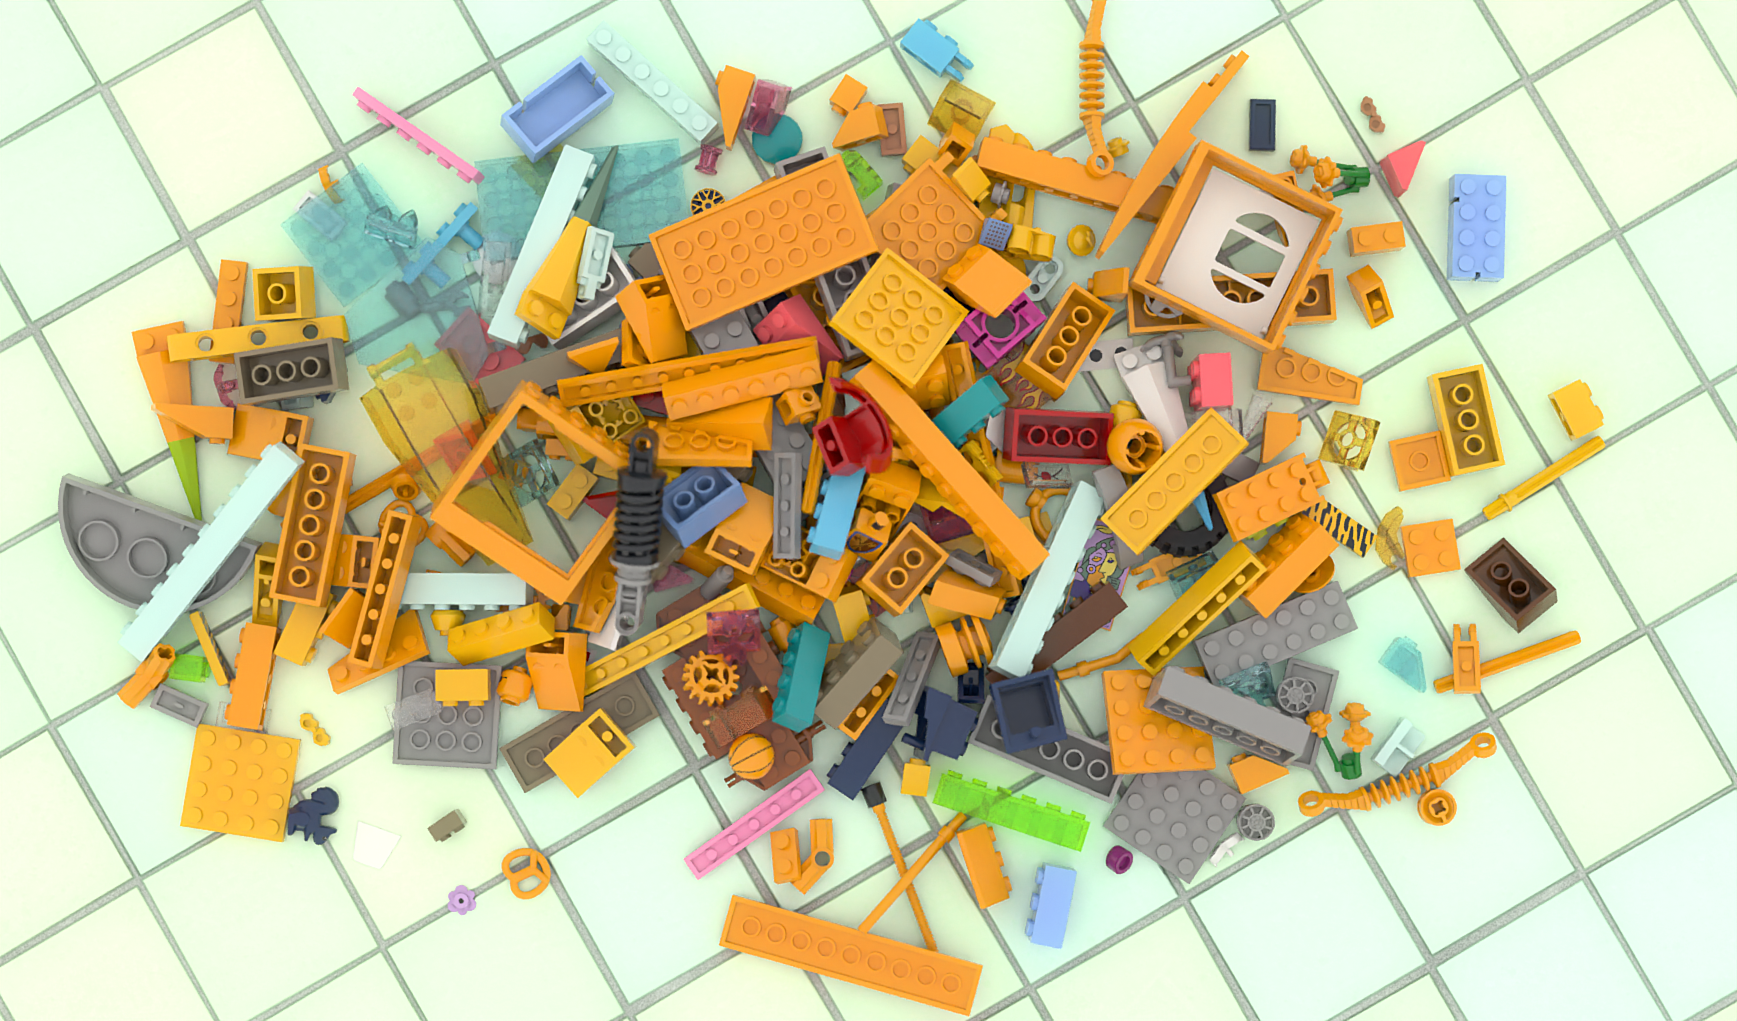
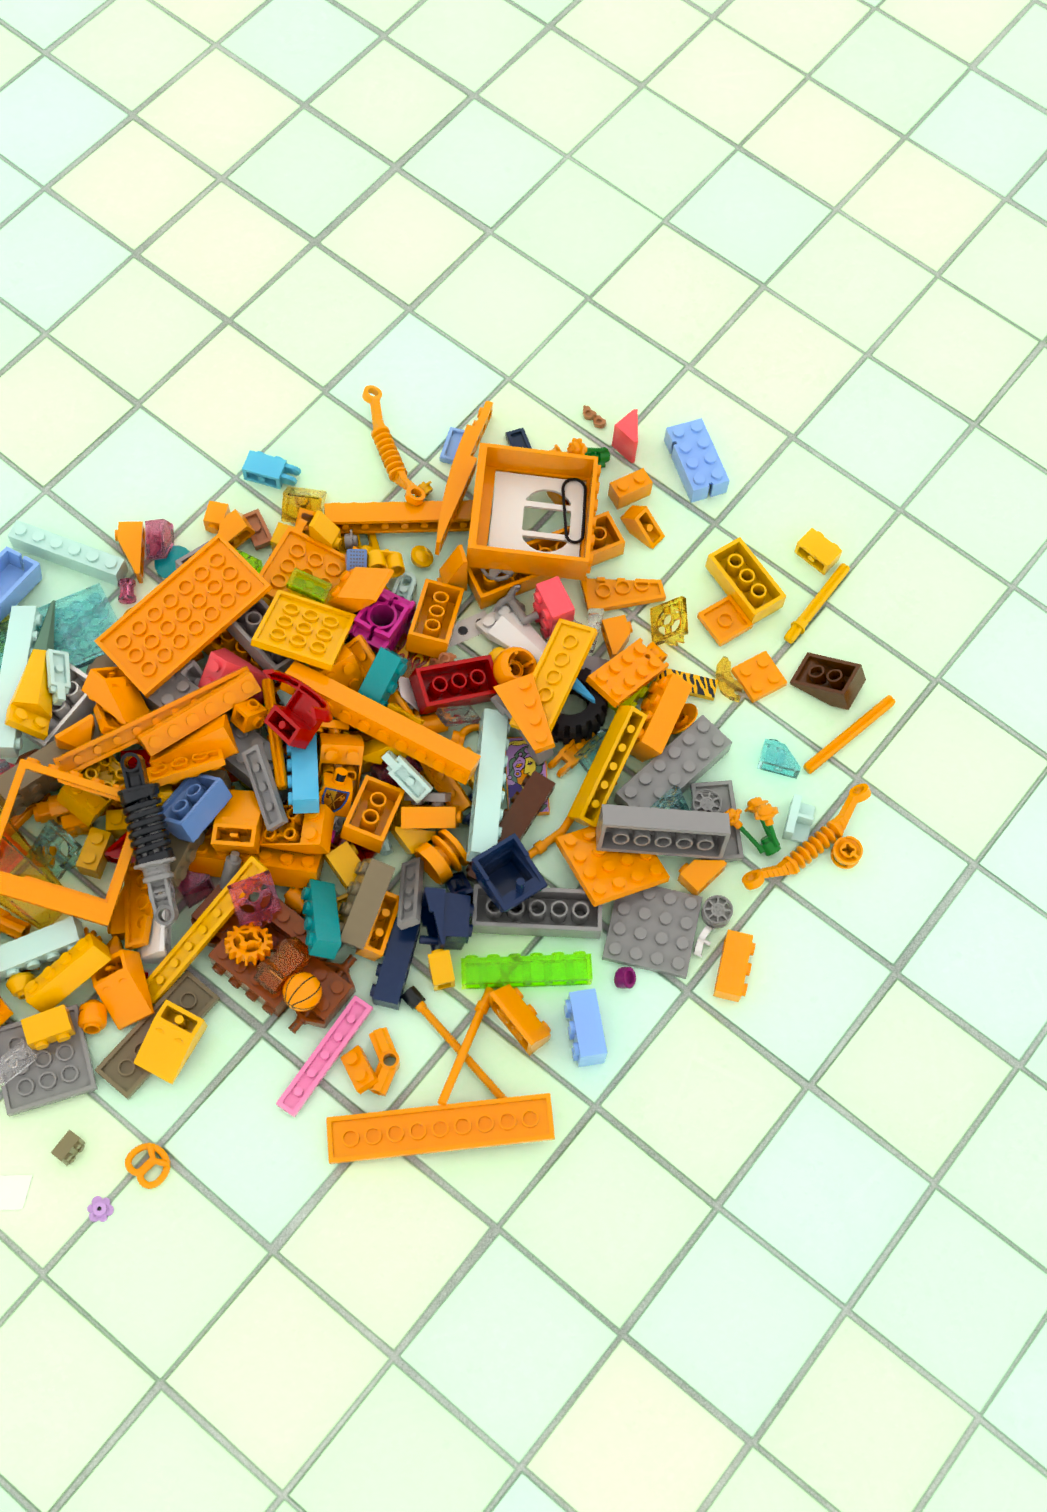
camera: 25 degrees left, 20 degrees down
light orange hinge [1452,624,1481,694] -> none
none -> clear neon green plate [286,568,332,604]
none -> light aqua hinge [381,750,434,803]
none -> nougat piece [429,652,456,666]
none -> light blue tile [440,427,465,464]
none -> light orange wing [493,673,556,754]
none -> black piece [561,478,587,544]
none -> light orange brick [713,930,756,1002]

